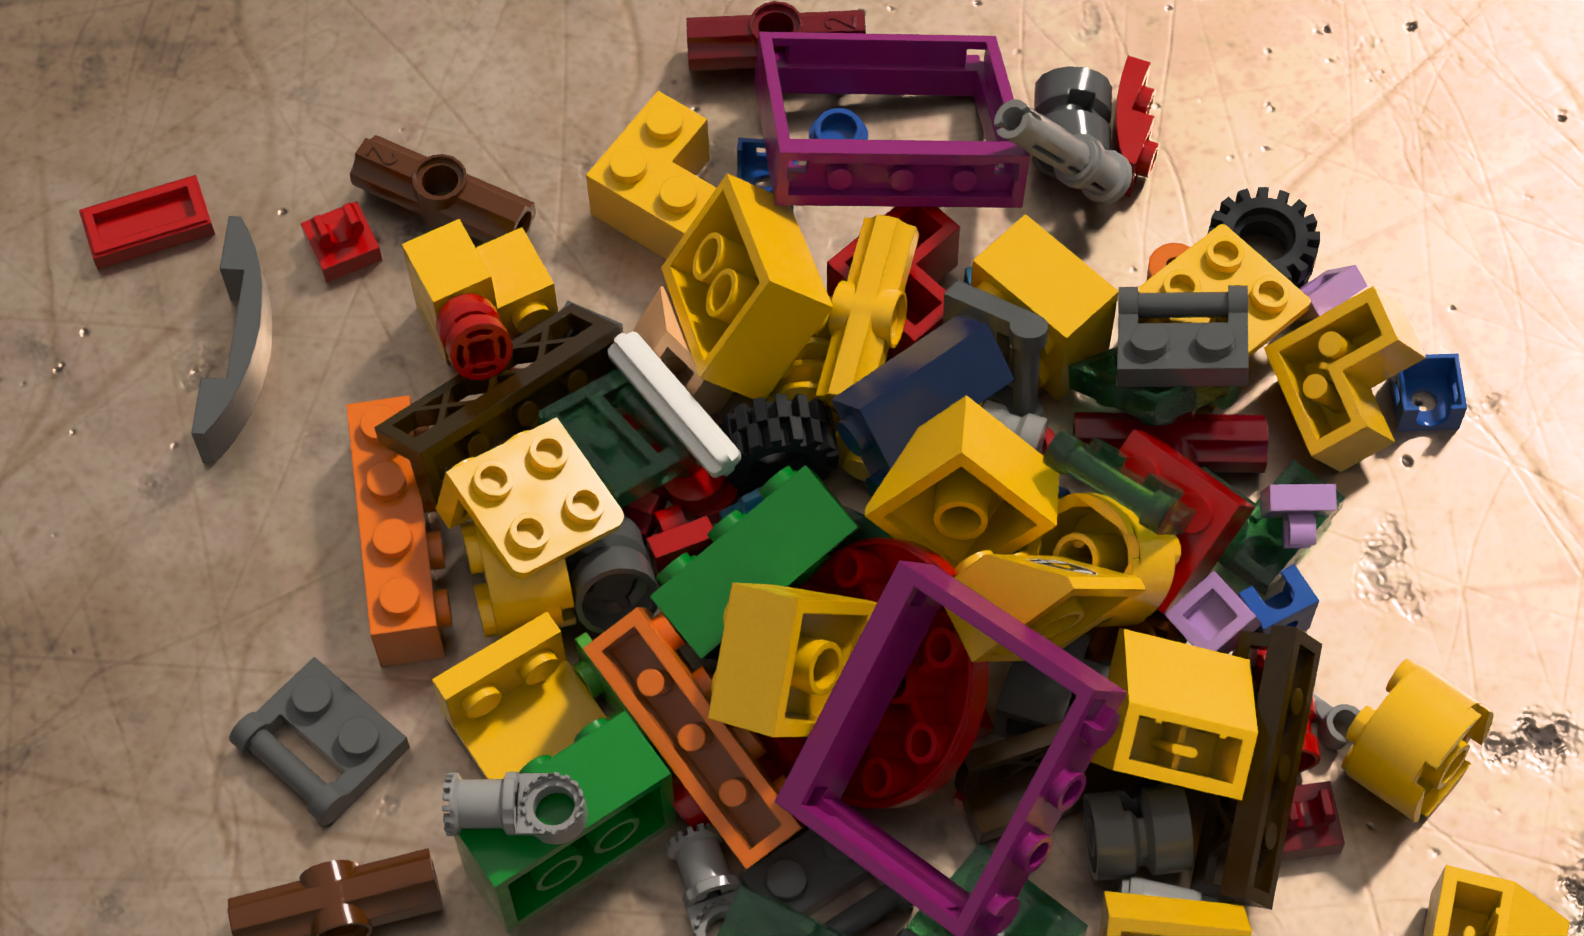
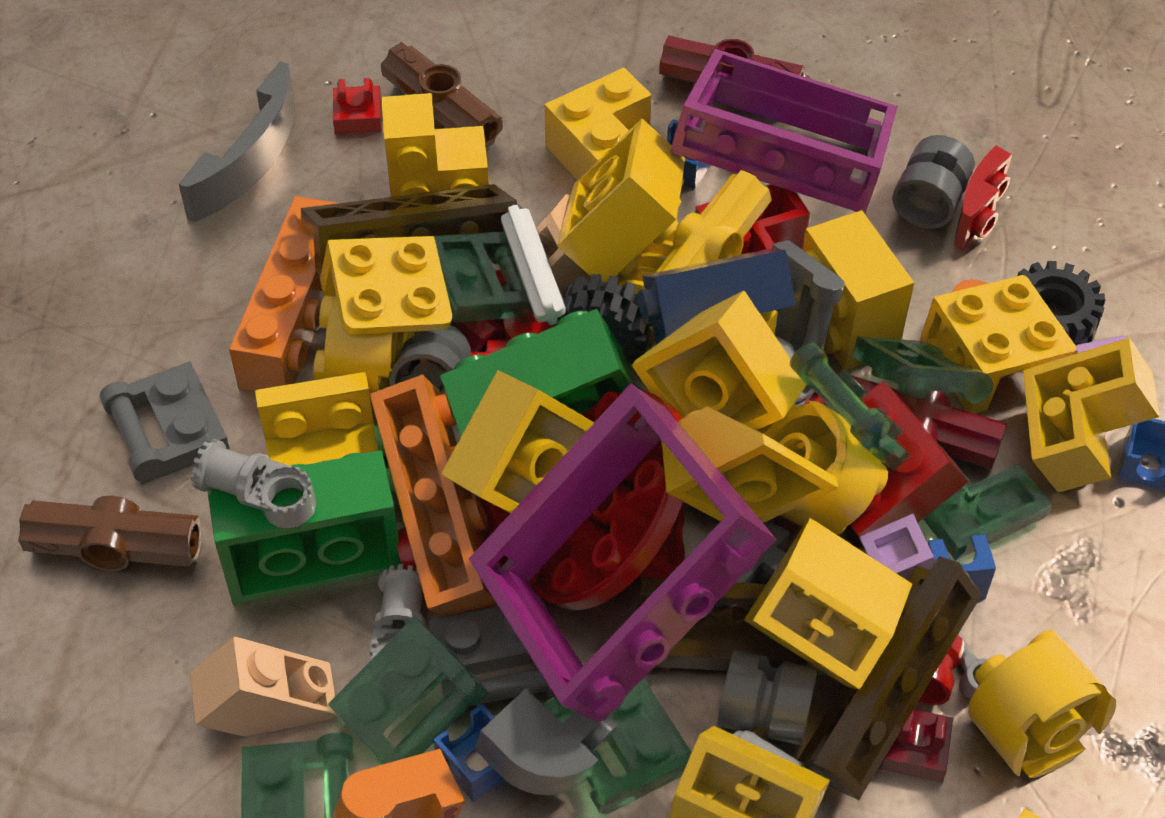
camera: 20 degrees right, 10 degrees down
red tile [79,175,215,270] -> none
red wheel [436,294,513,380] -> none
light grey pin [994,99,1132,205] -> none
dark grey plate [1117,285,1249,387] -> none
lavender tile [1260,484,1337,549] -> none

